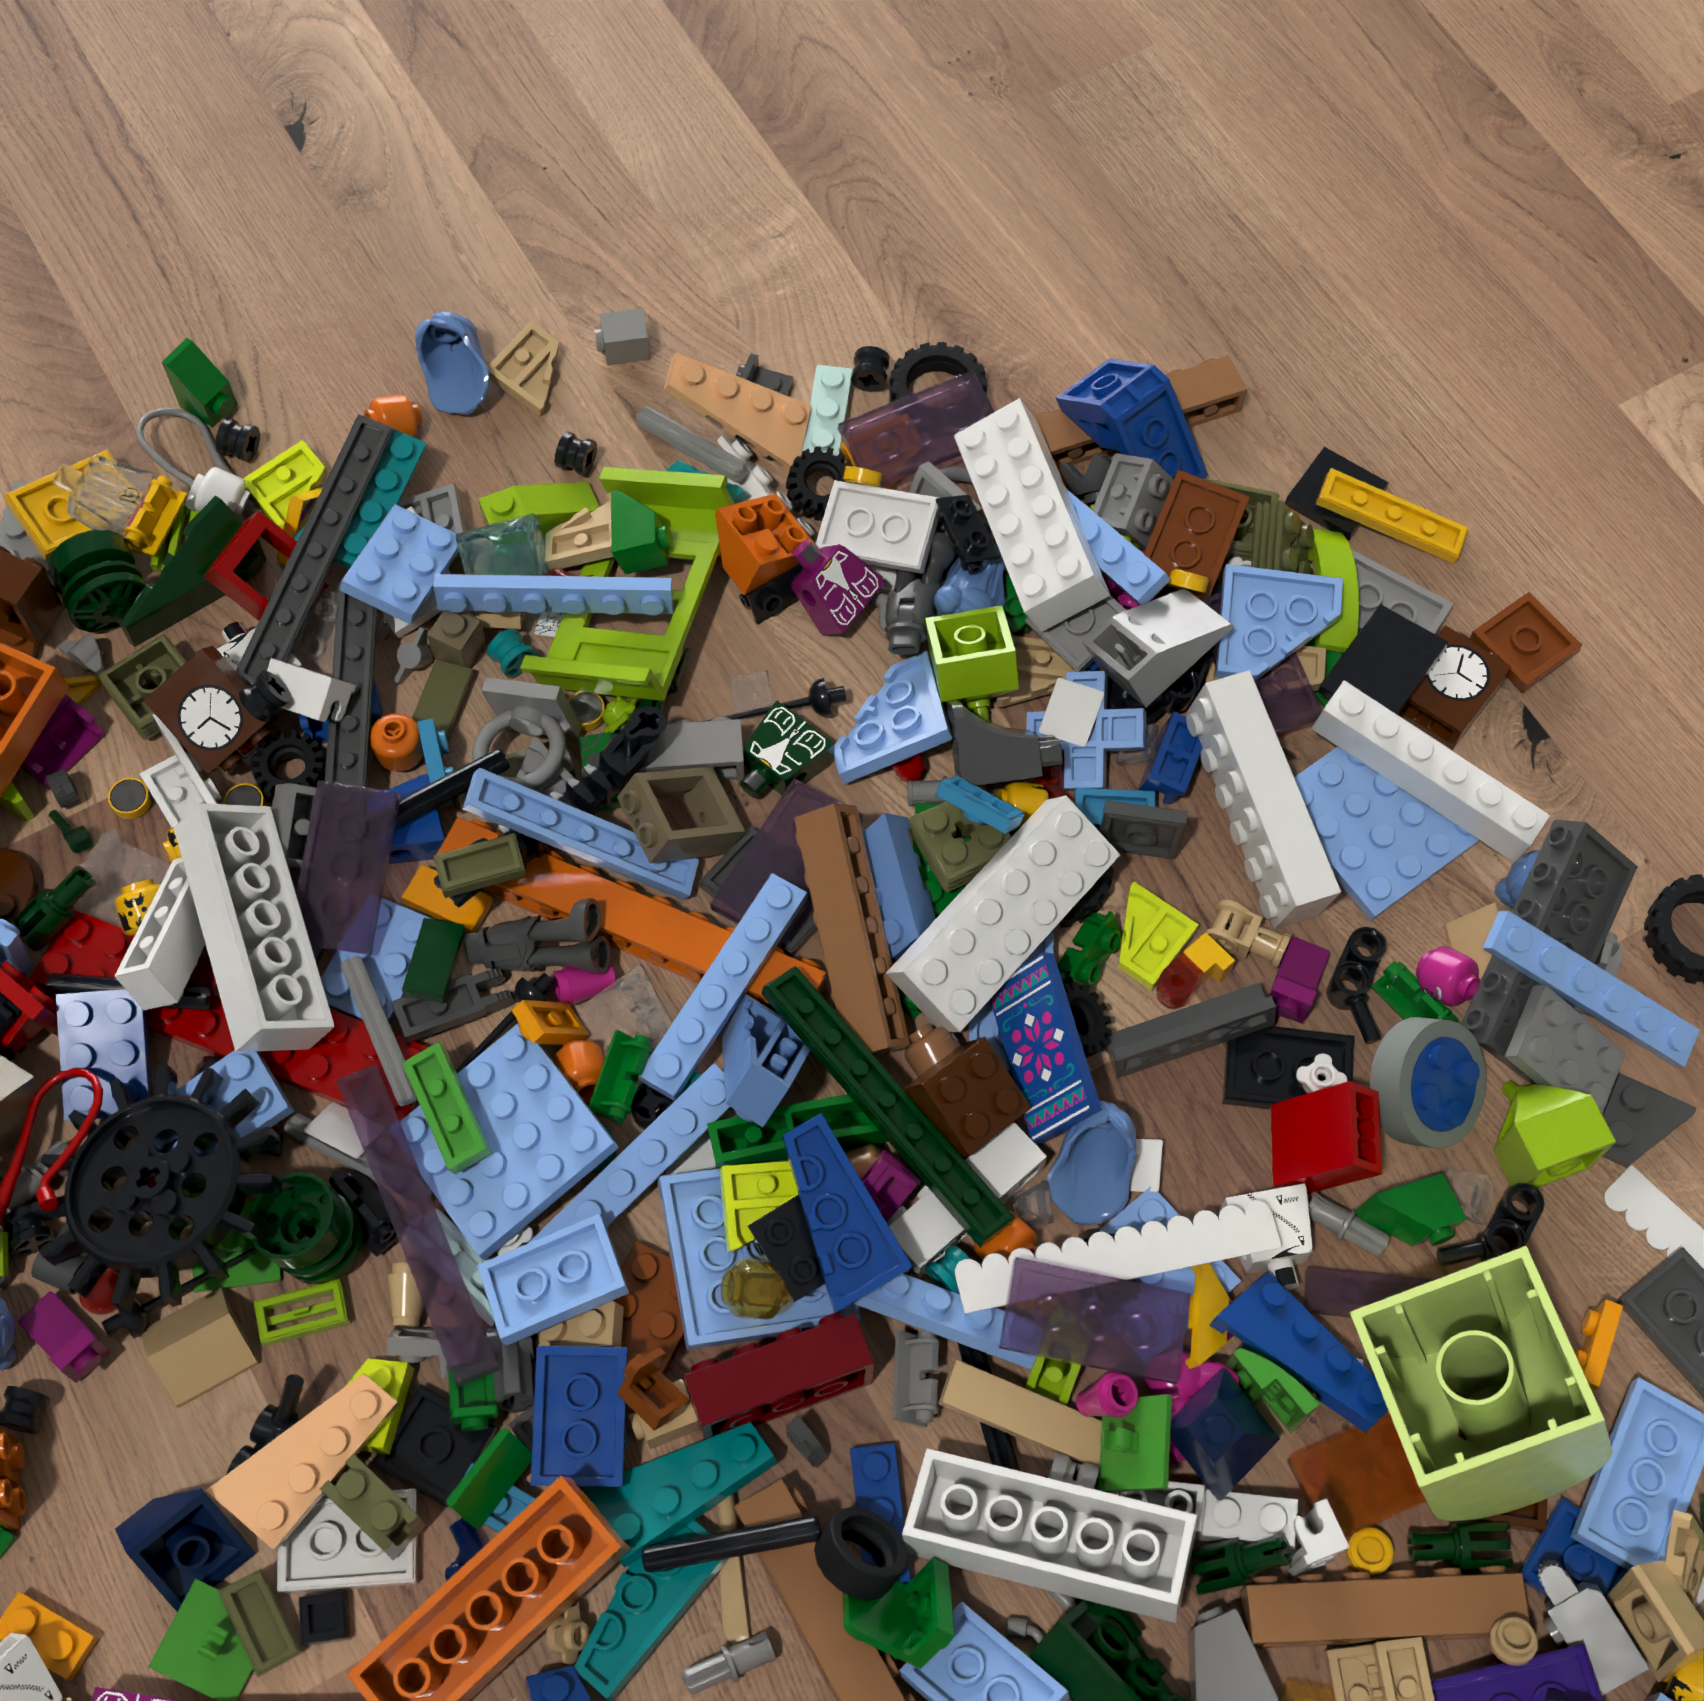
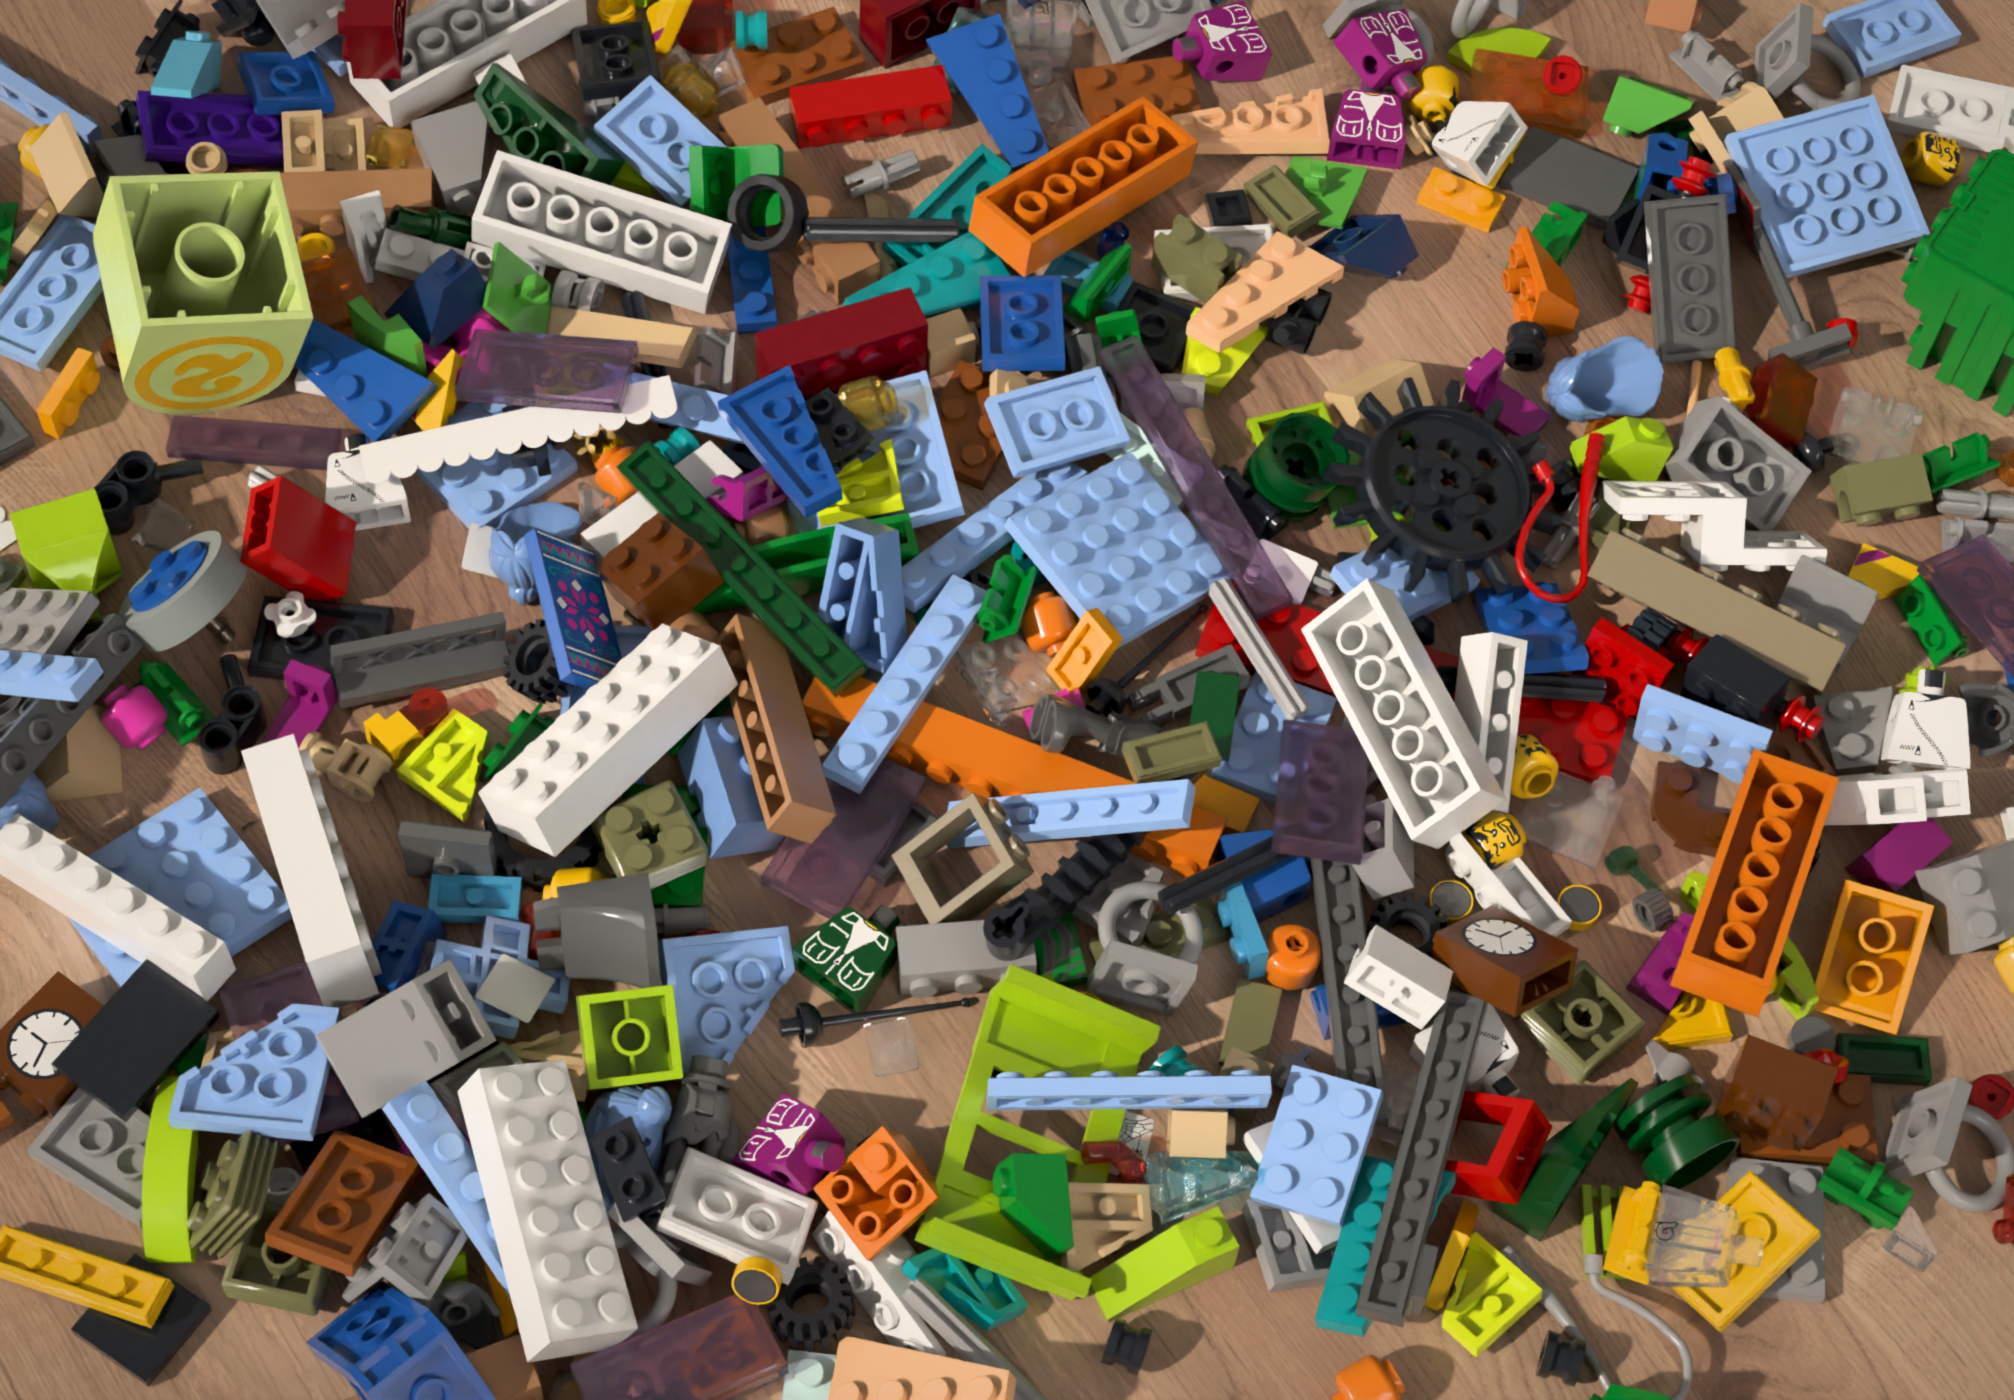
camera: 175 degrees right, 5 degrees down
dark green arm [13,866,96,952] -> none
white head [189,467,251,519] -> none
black wheel [239,670,292,722] -> none
bright green plate [402,1042,492,1174] -> none
dark orange bracket [617,1347,690,1431] -> none
dark azure plate [935,776,1025,834] -> none
dark pink cone [1076,1372,1138,1418] -> none
yellow tile [1168,568,1209,593] -> none
green slope [1355,1173,1467,1247] -> none

